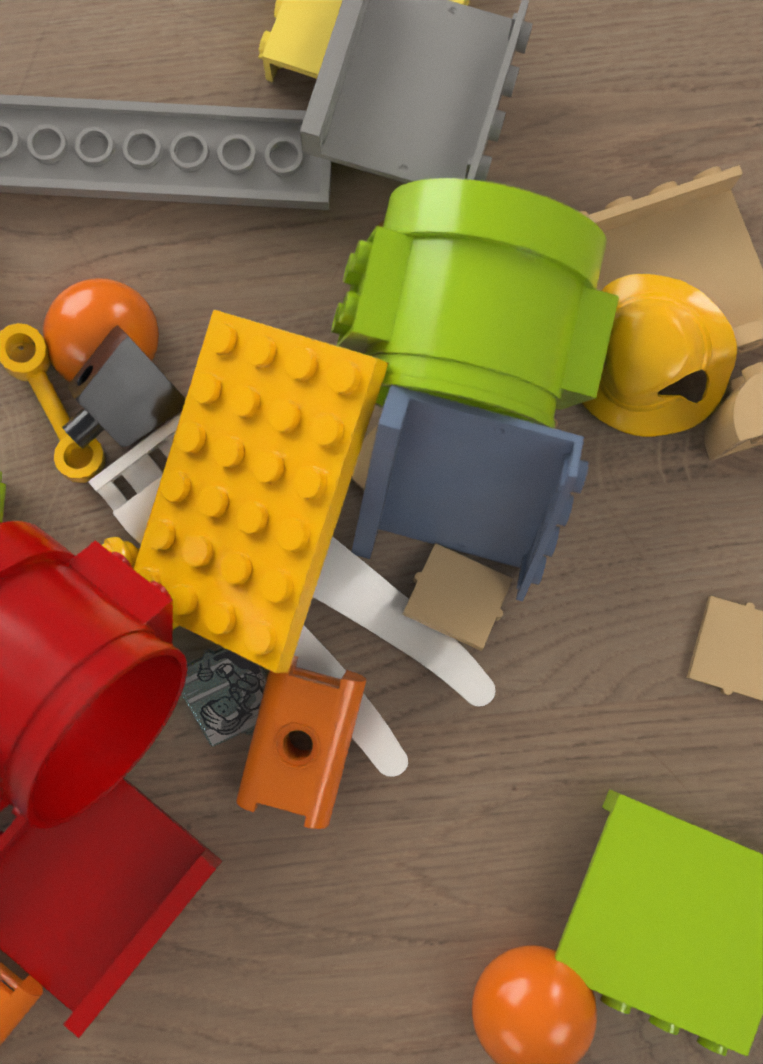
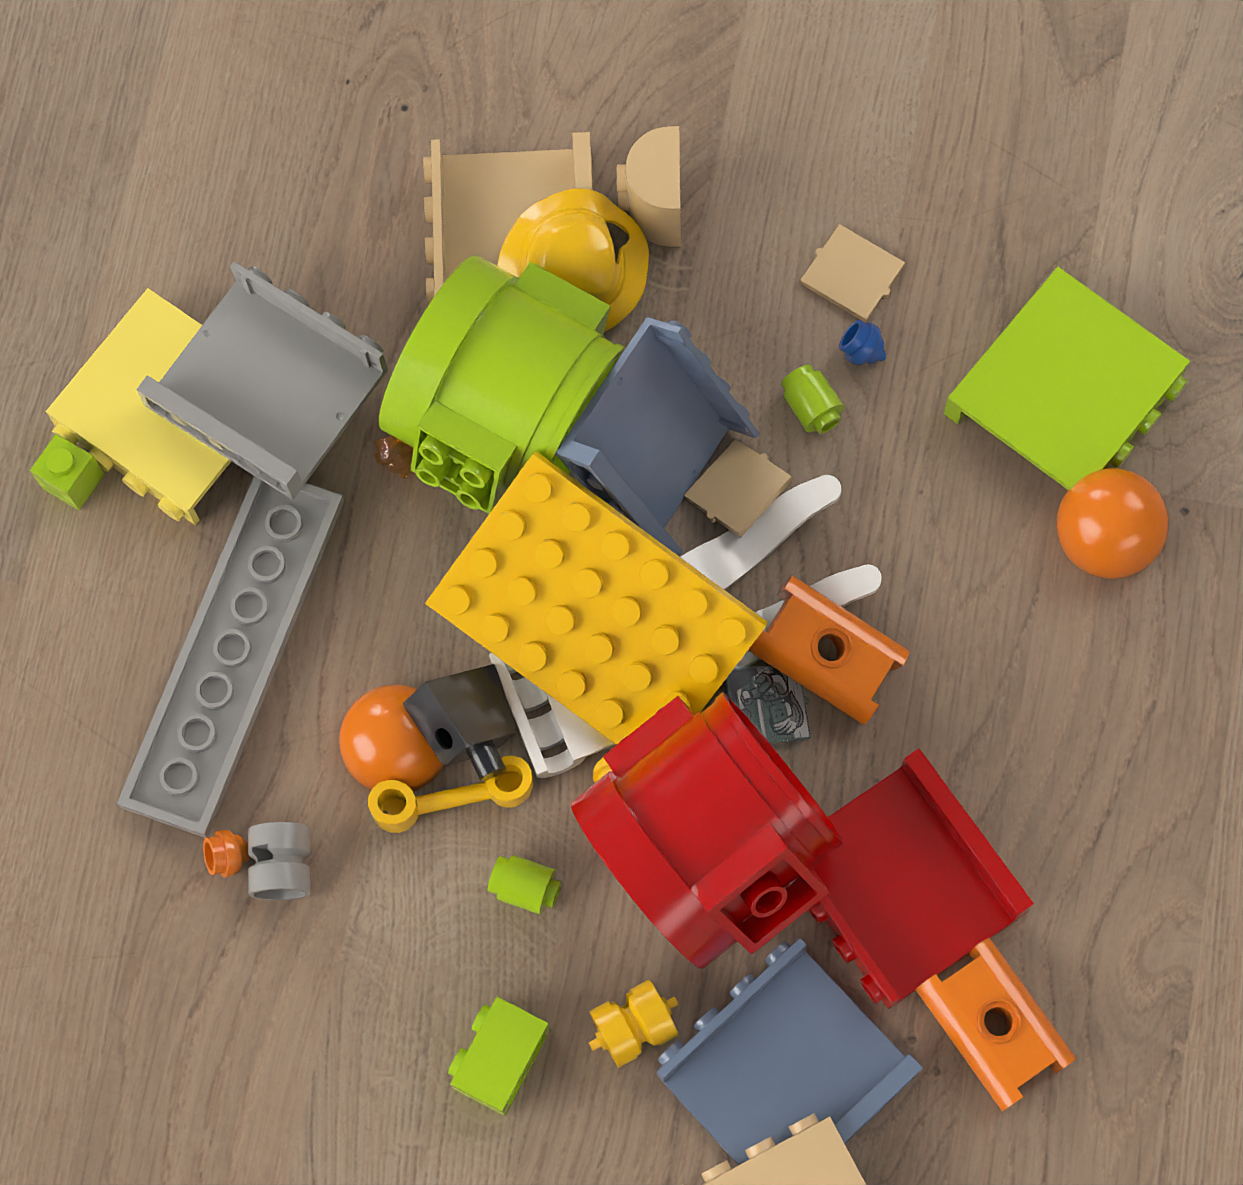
camera: 65 degrees left, 10 degrees down
none -> lime brick [781,364,844,434]
none -> blue plate [839,320,886,365]

